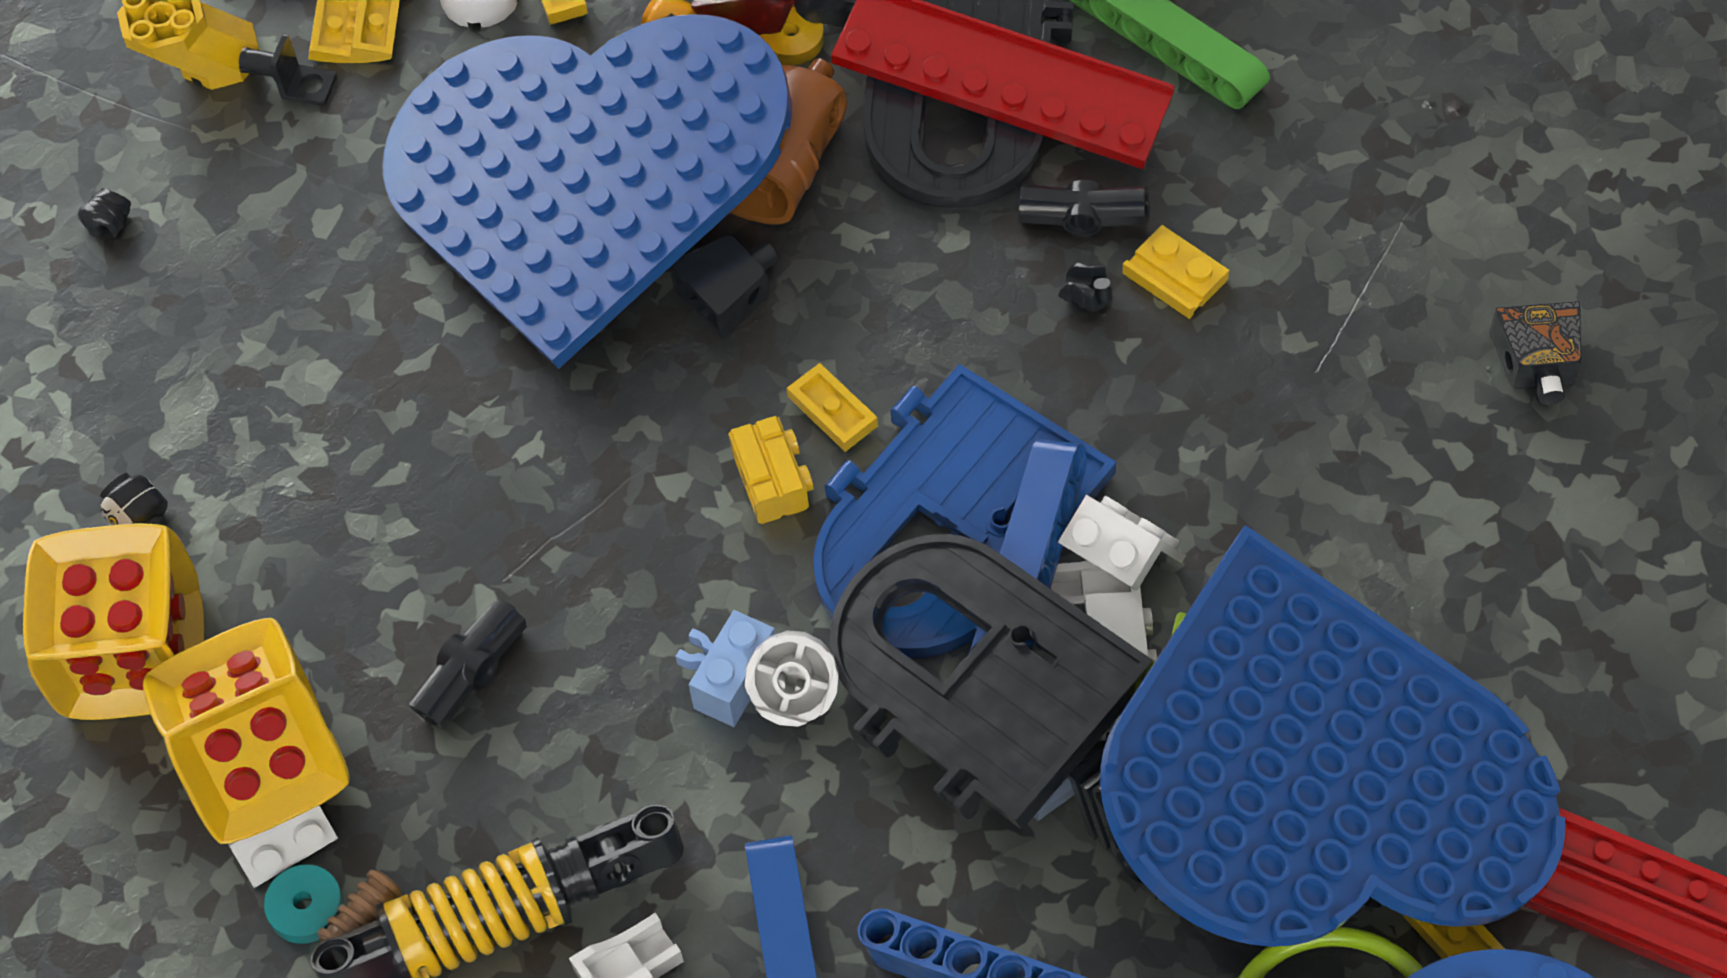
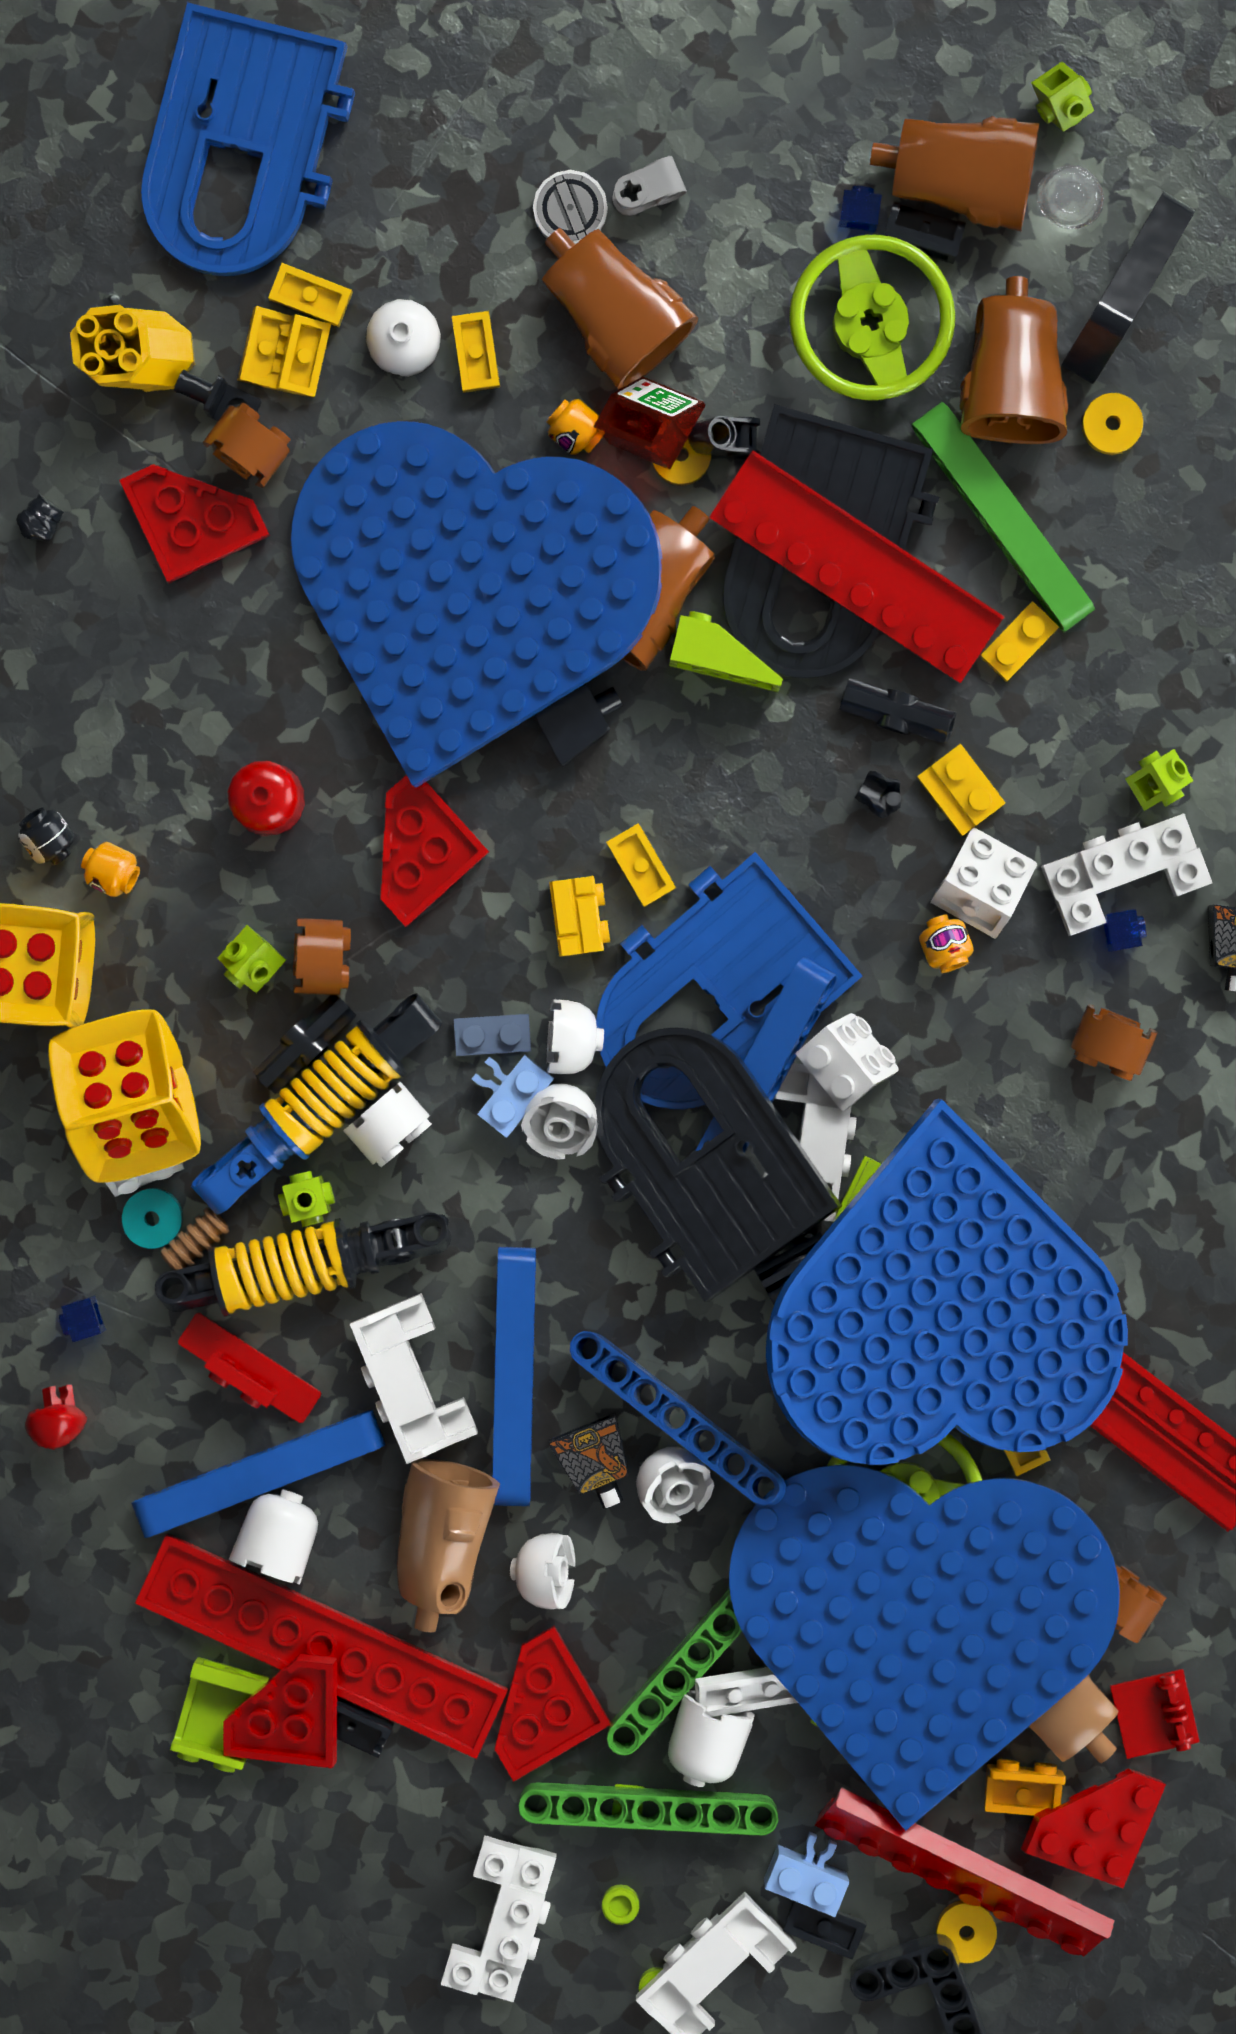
camera: 10 degrees right, 30 degrees up
none -> light orange head [81,842,140,897]
none -> red plate [119,464,270,583]
none -> piece [191,993,442,1215]
none -> dark orange brick [202,403,291,488]
none -> lime brick [217,925,286,994]
none -> red cylinder [228,761,305,836]
none -> lime brick [278,1171,335,1227]
none -> dark orange brick [293,918,351,995]
none -> white brick [343,1082,431,1167]
none -> red plate [380,775,489,927]
none -> sand blue plate [454,1014,531,1056]
none -> white cylinder [546,999,604,1074]
none -> lime slope [669,611,783,692]
none -> light orange head [919,914,974,973]
none -> white bracket [930,828,1037,939]
none -> yellow plate [979,601,1059,682]
none -> white bracket [1041,814,1212,936]
none -> dark orange brick [1070,1004,1158,1081]
none -> clear blue plate [1103,909,1147,952]
none -> lime brick [1125,749,1193,811]

